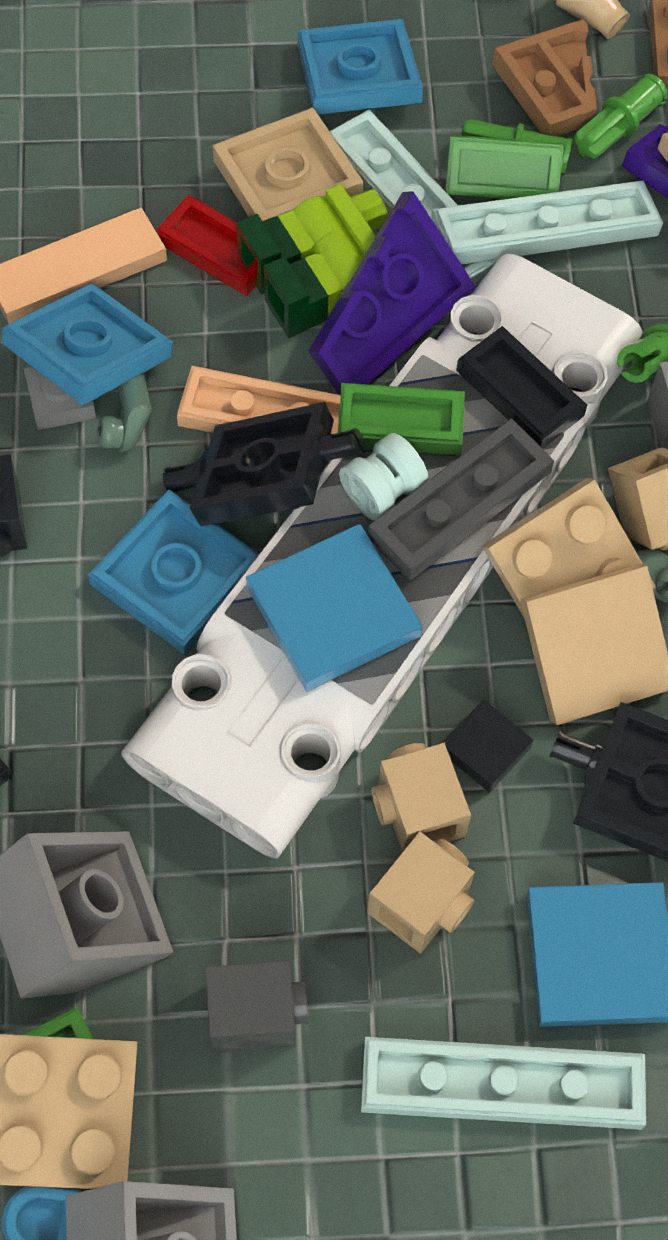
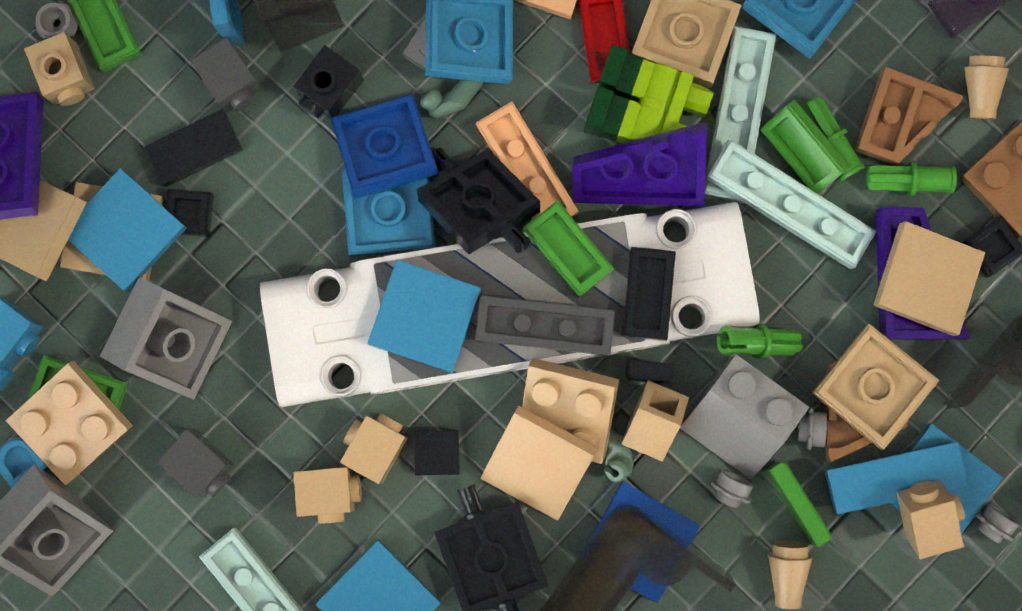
camera: 55 degrees right, 20 degrees up
light aqua wheel [339,433,429,521] -> none
none -> blue tile [330,94,438,199]
none -> black tile [625,359,674,384]

